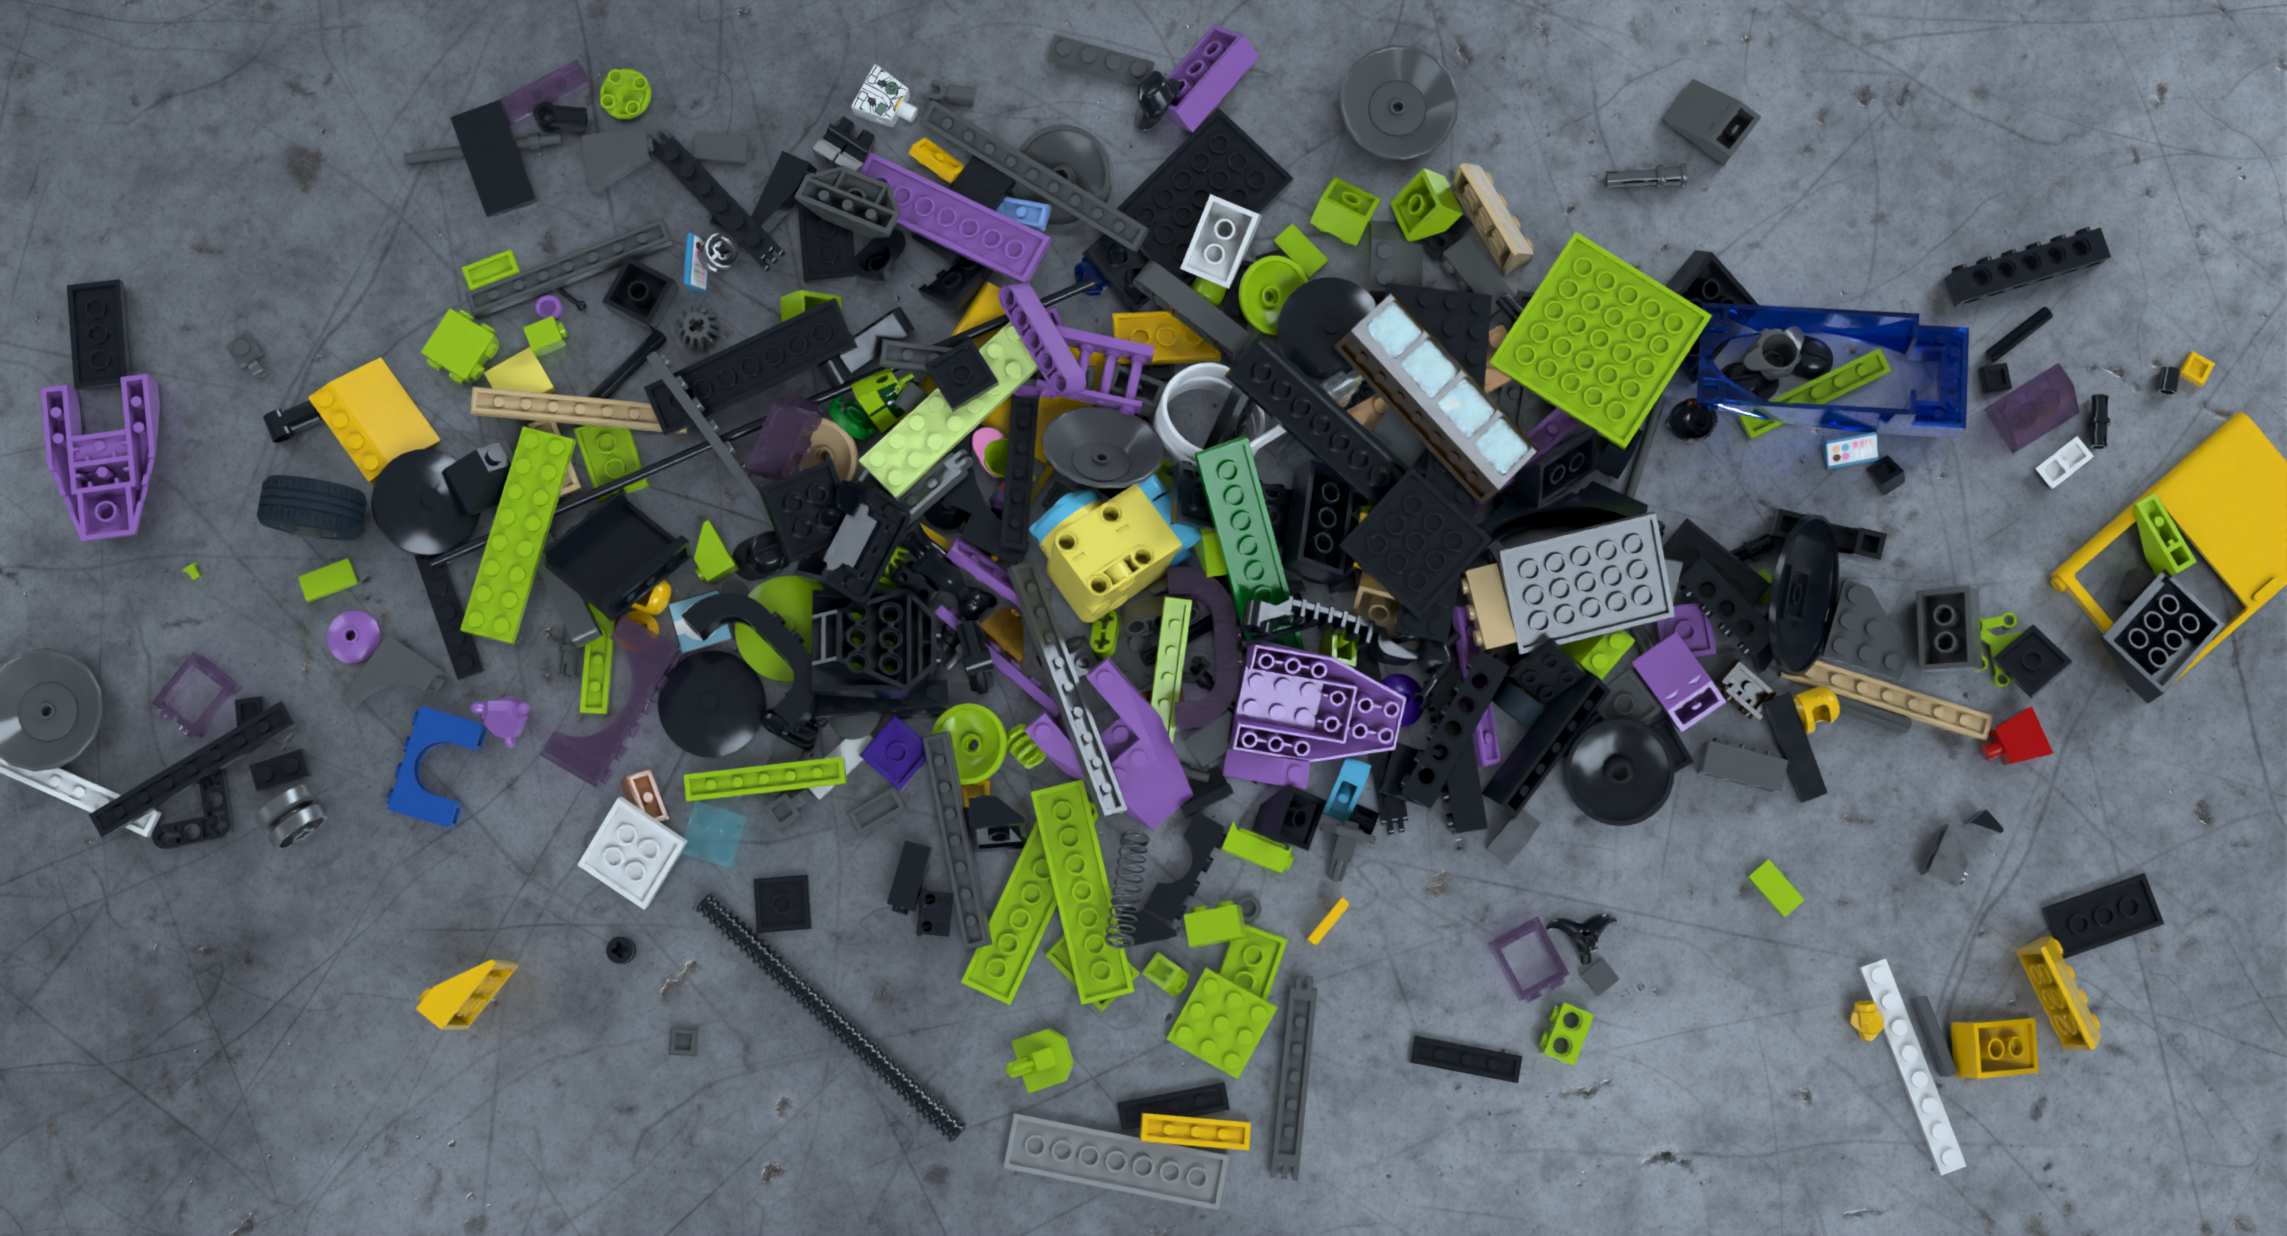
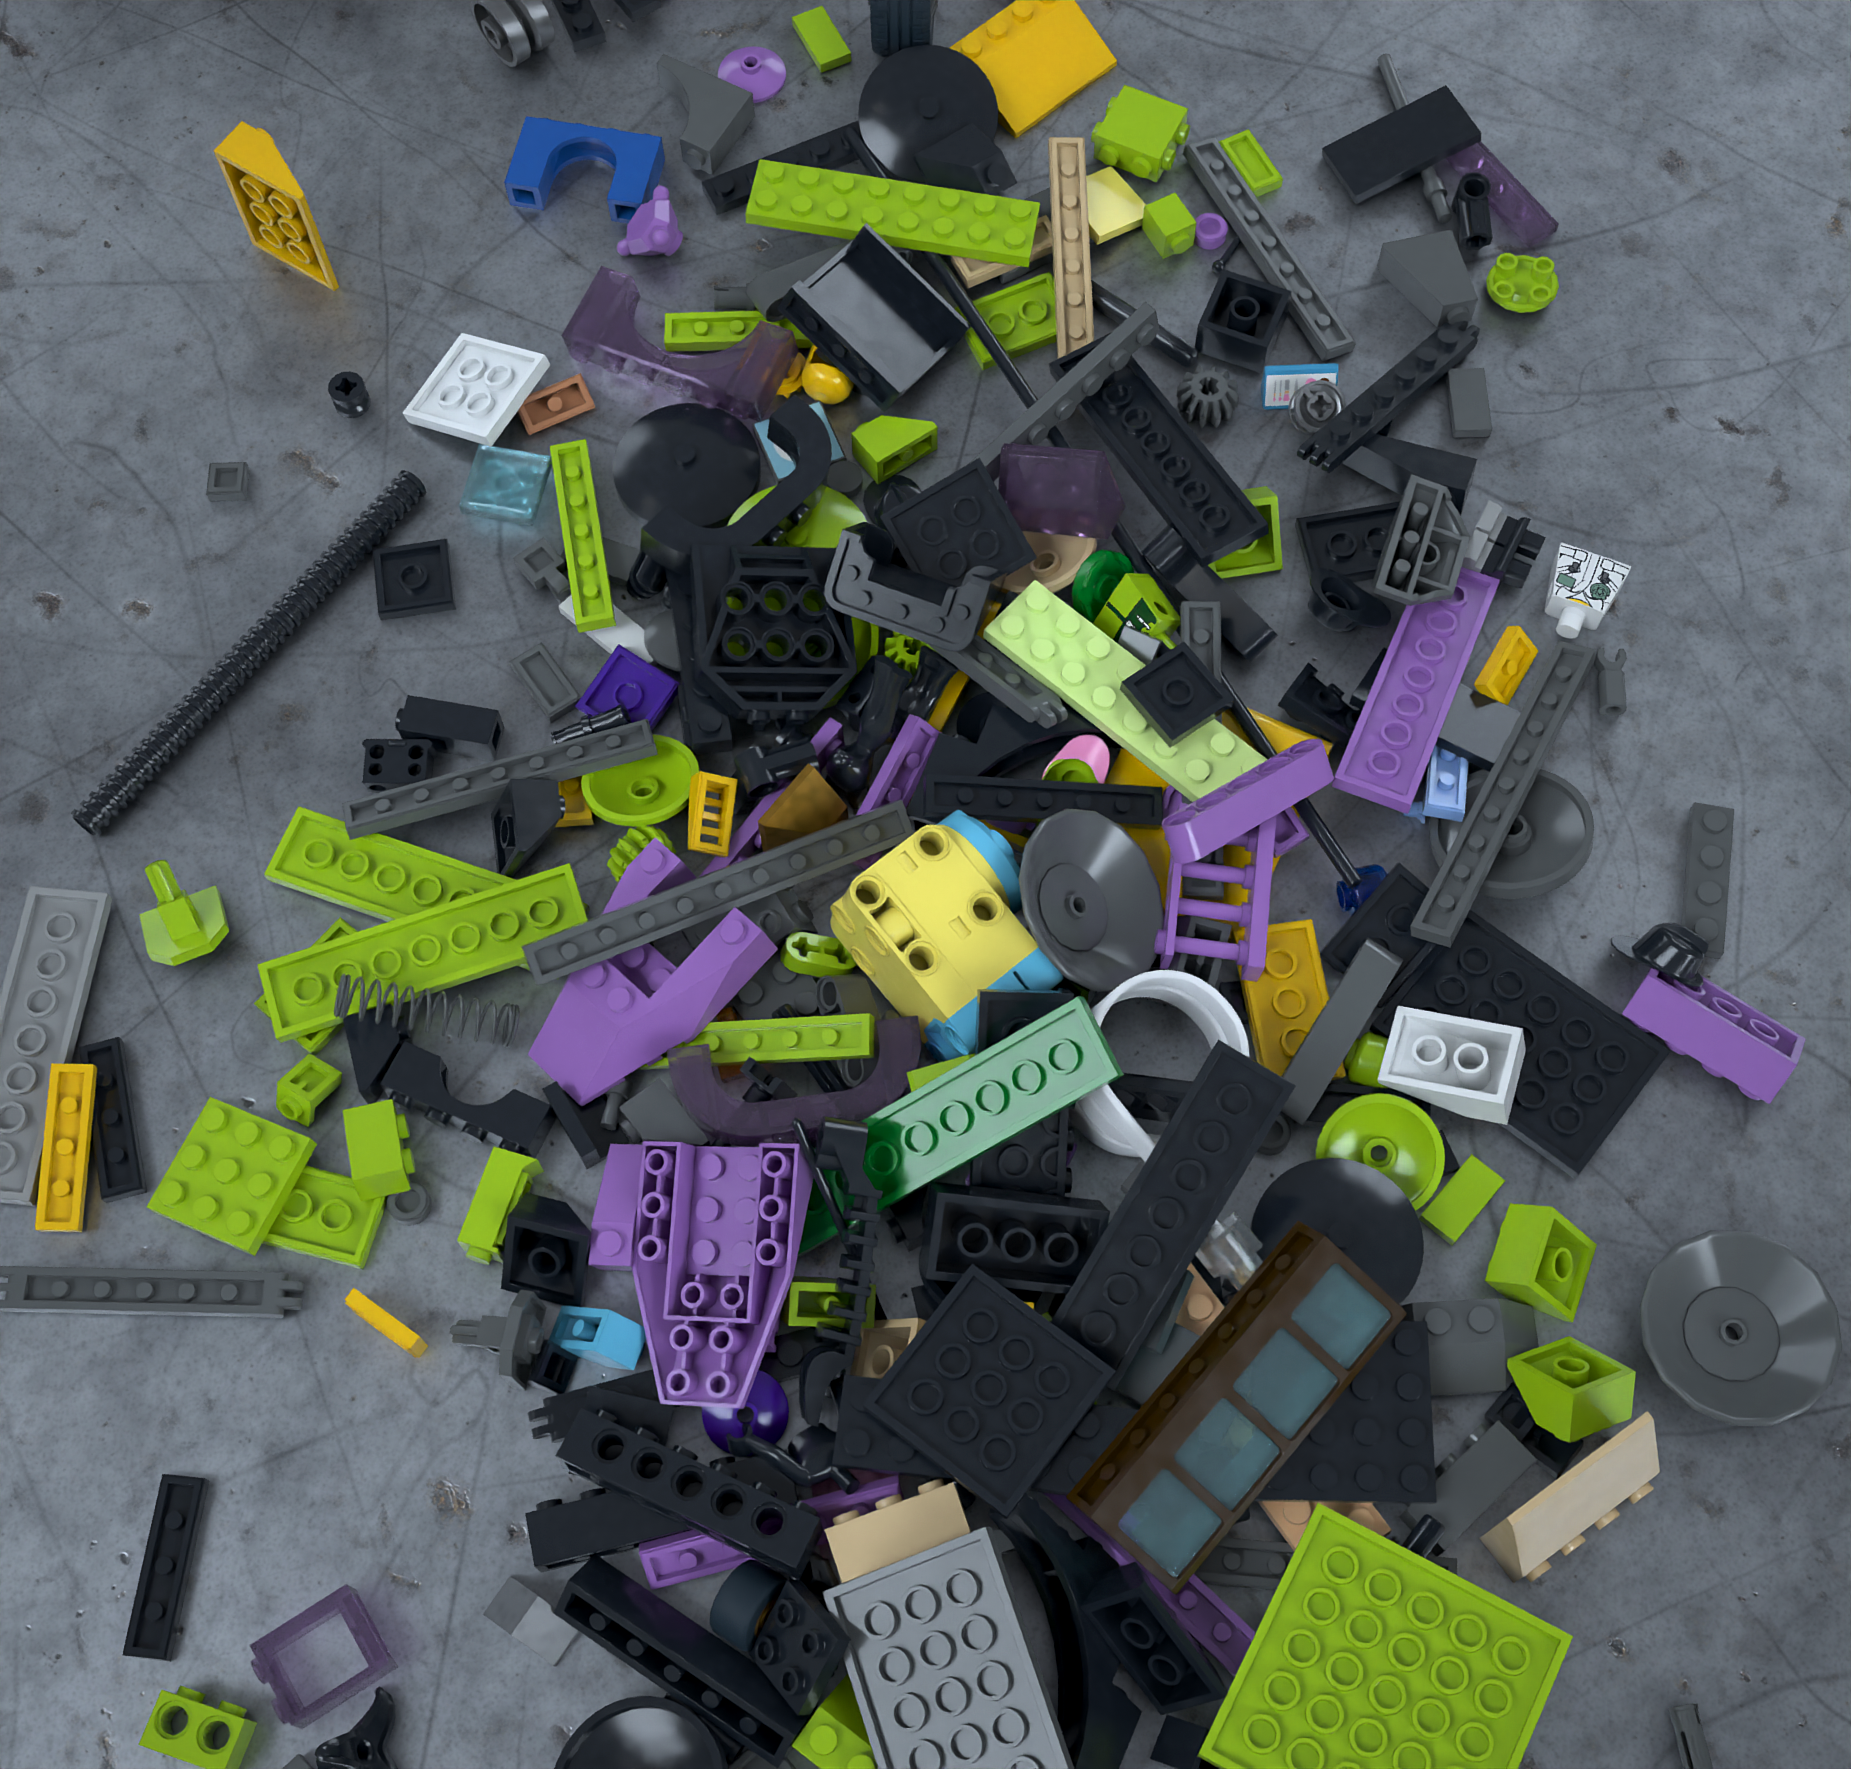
camera: 90 degrees right, 15 degrees down
none -> black pin [551,704,632,745]
none -> yellow slope [688,771,737,858]

